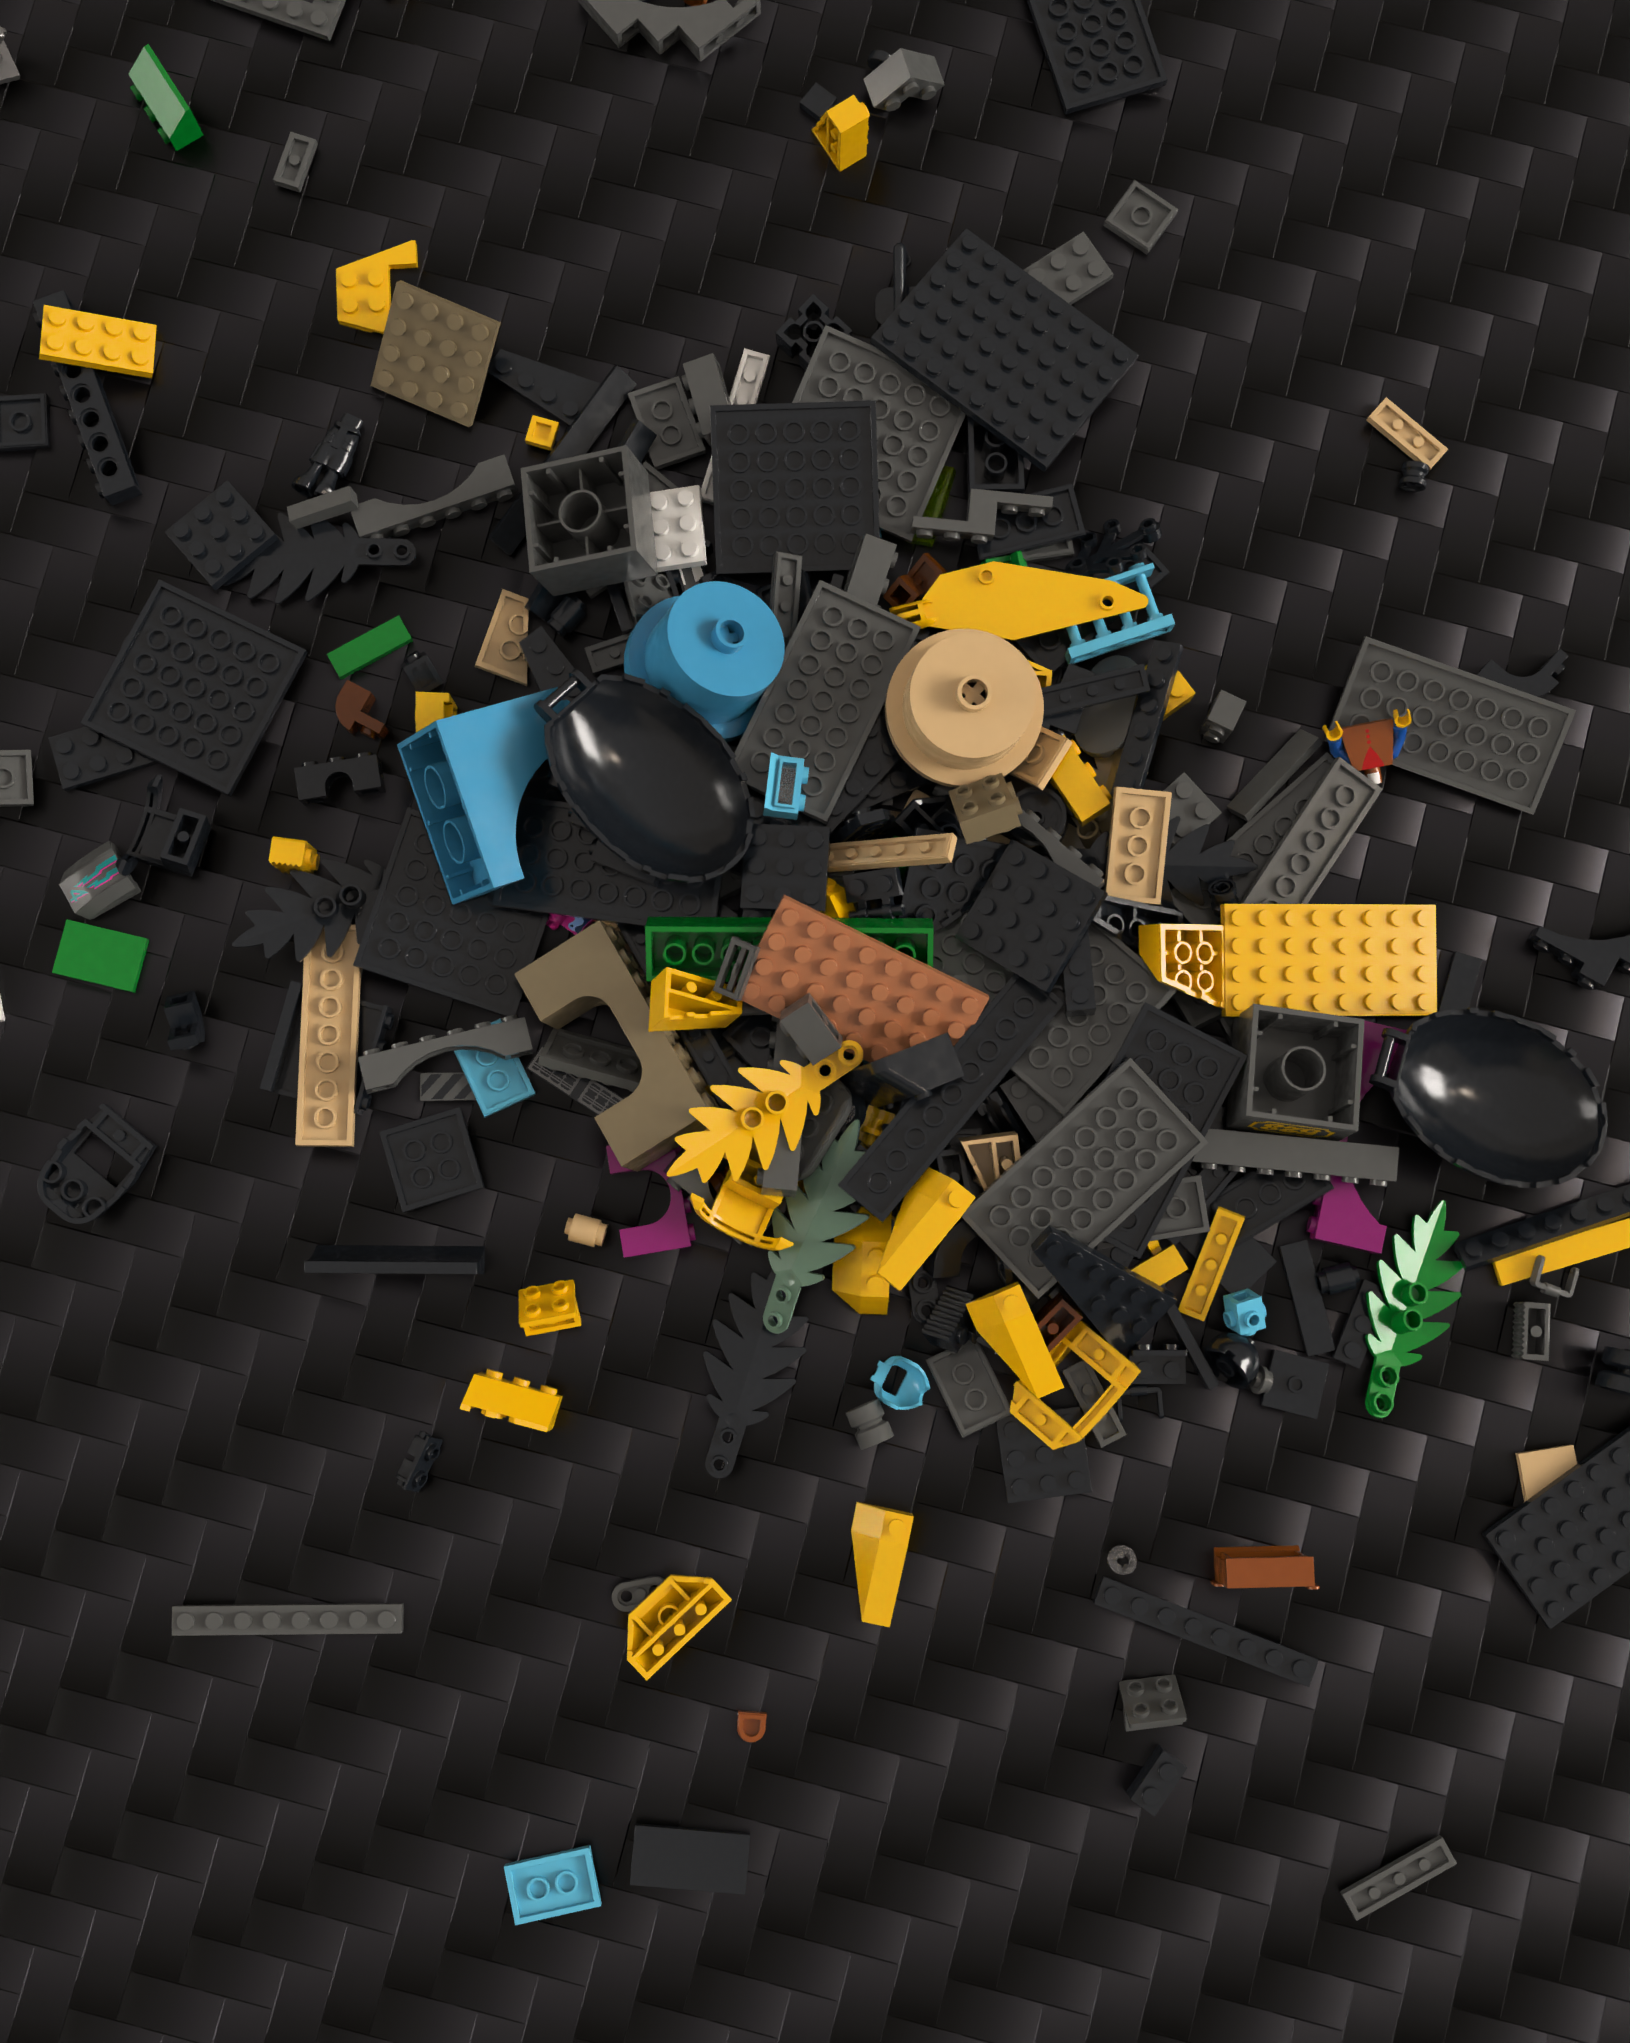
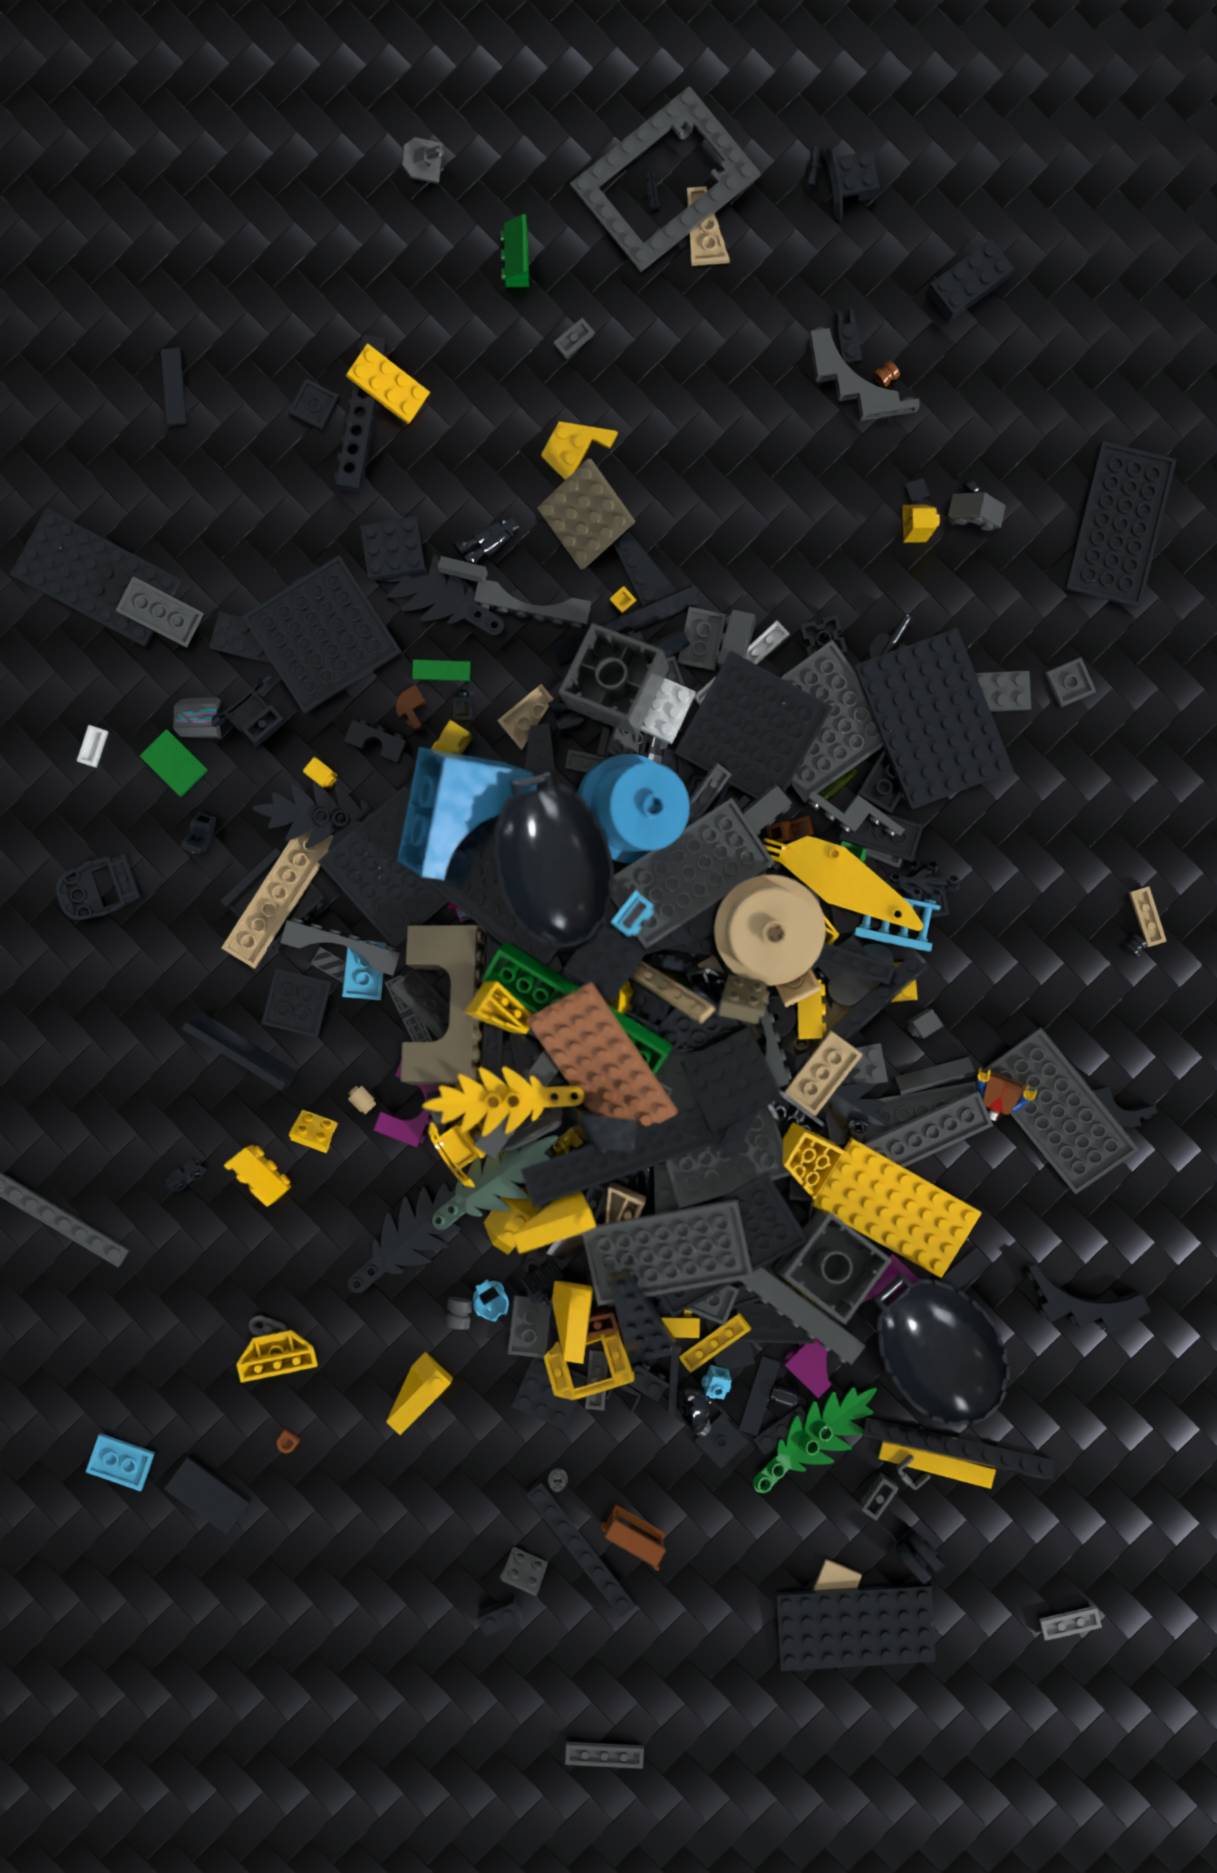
camera: 35 degrees right, 5 degrees up
dark grey tile [713,937,761,1001] -> none
dark grey brick [779,993,842,1065] -> none

